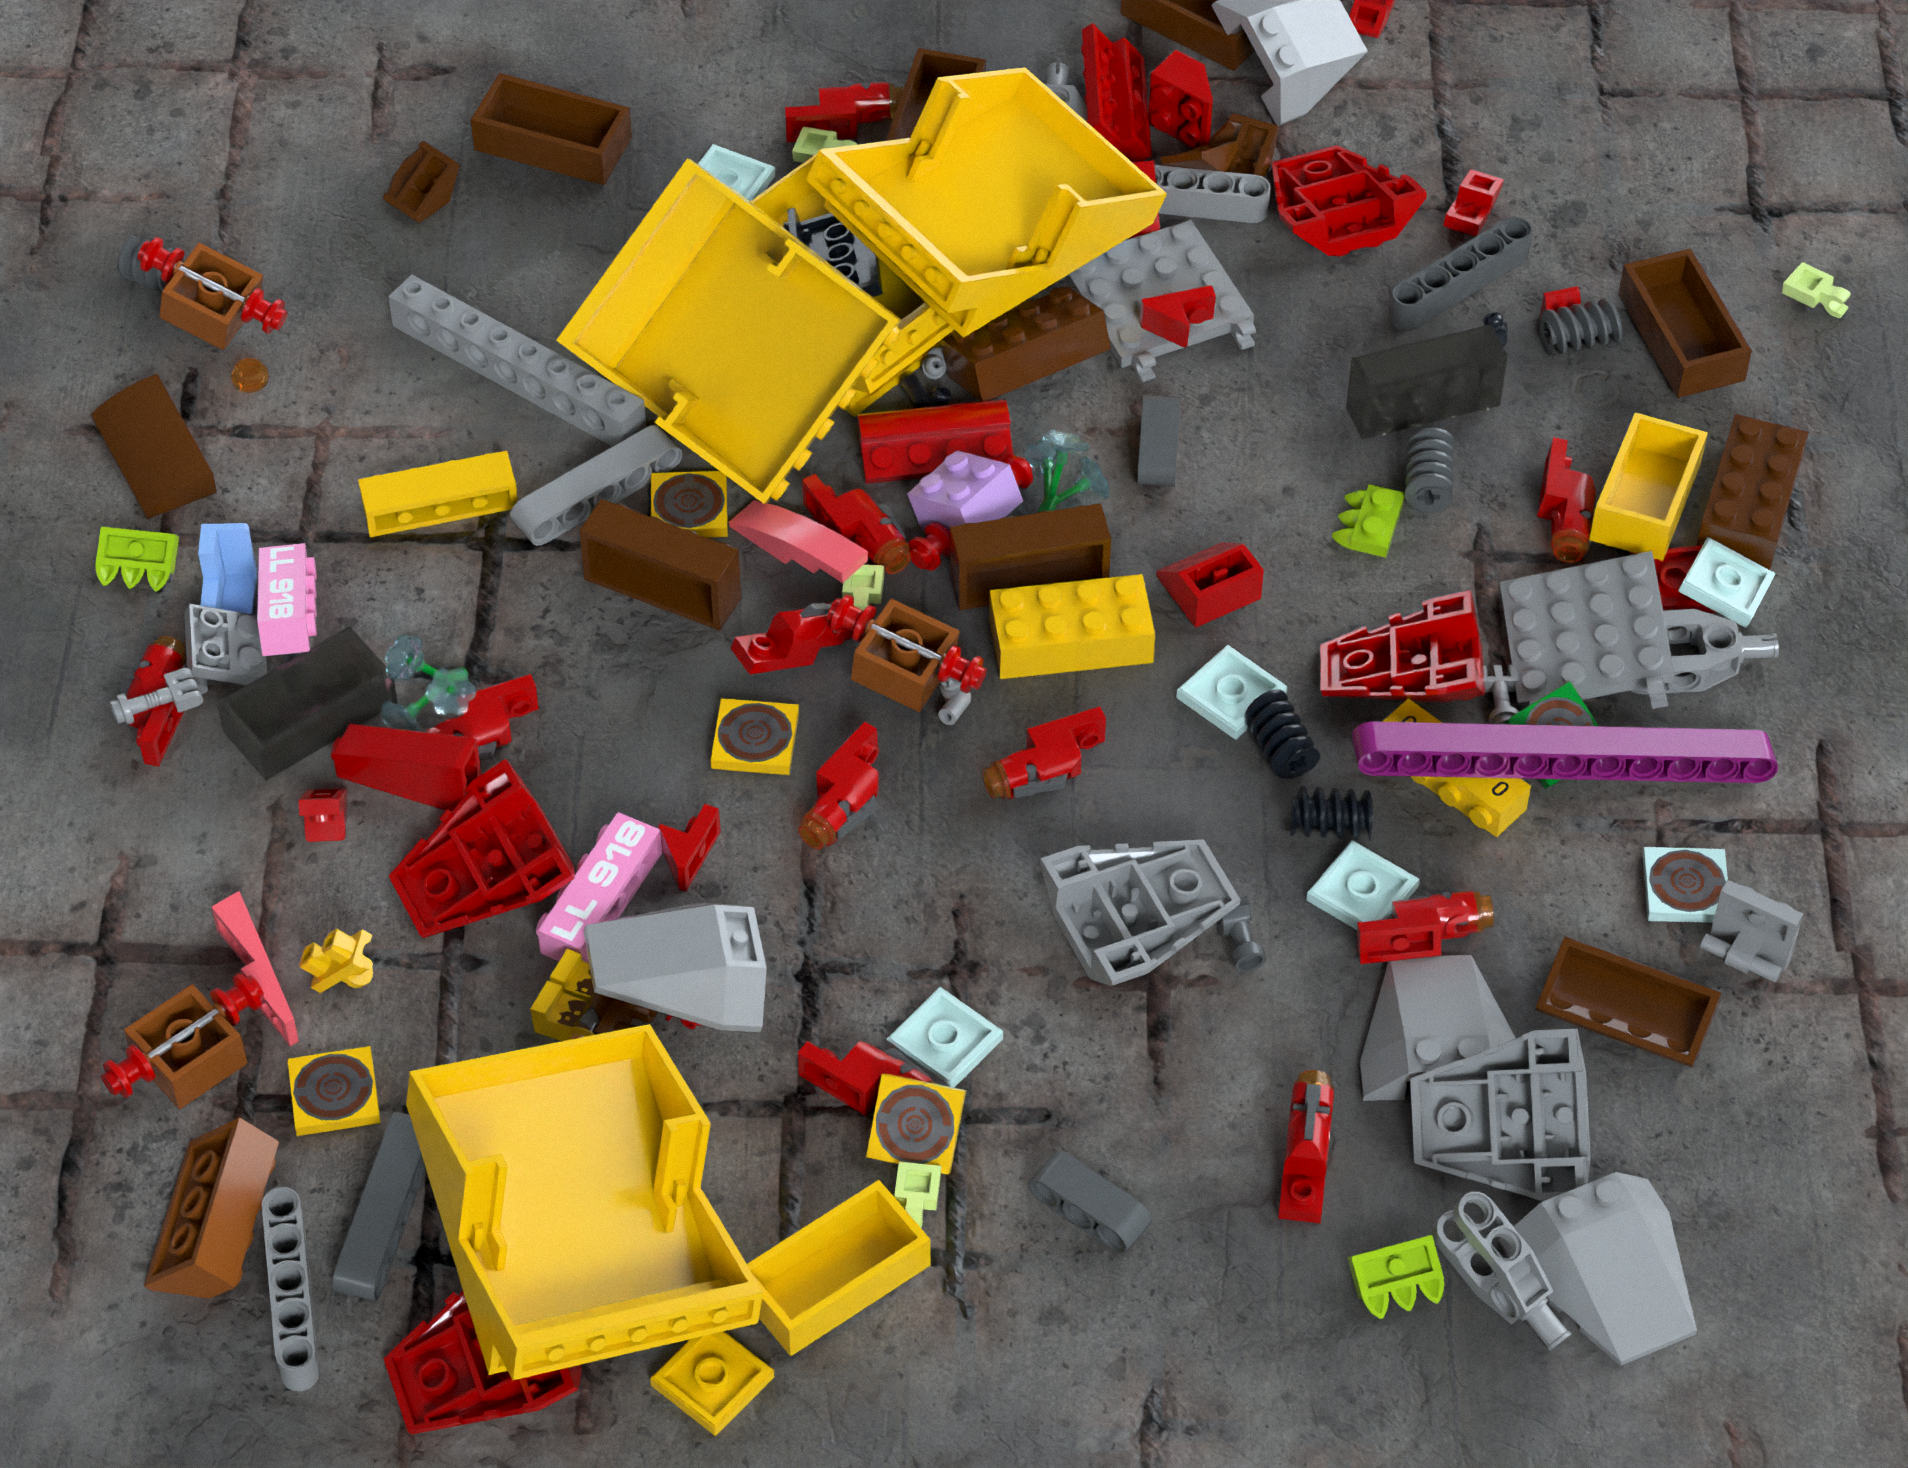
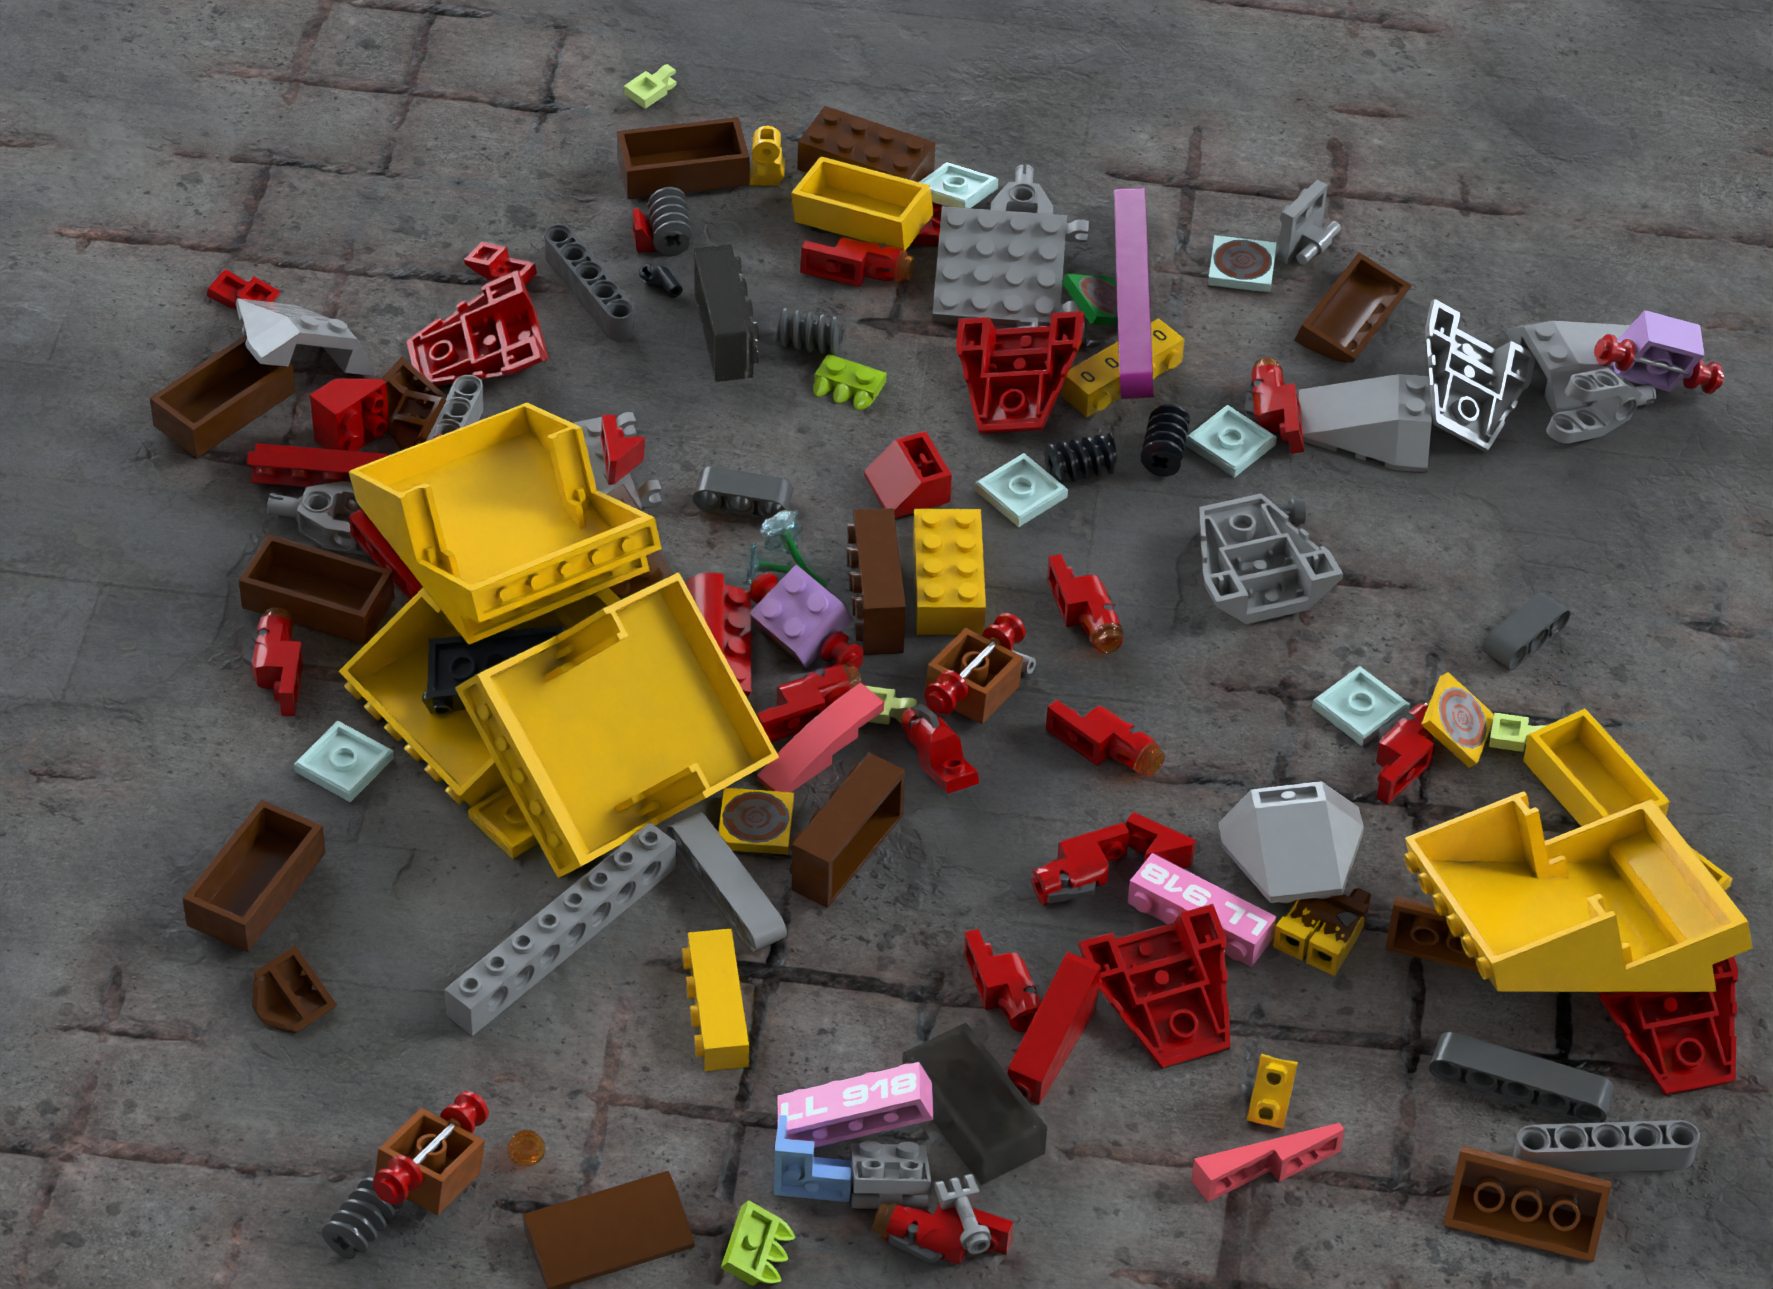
camera: 85 degrees left, 5 degrees down
dark orange brick [101,973,264,1110] -> none
tile [287,1046,381,1136] -> none
red slope [298,788,348,842] -> none
clear light blue plant [381,634,476,732] -> none
tile [711,698,799,775] -> none
yellowish green plate [792,127,857,163] -> none
red plate [1278,1070,1334,1224] -> none
lime plate [1347,1235,1444,1319] -> none
none -> yellow leg [749,126,785,186]
none -> red plate [1031,822,1129,906]
none -> lavender brick [1594,310,1724,394]

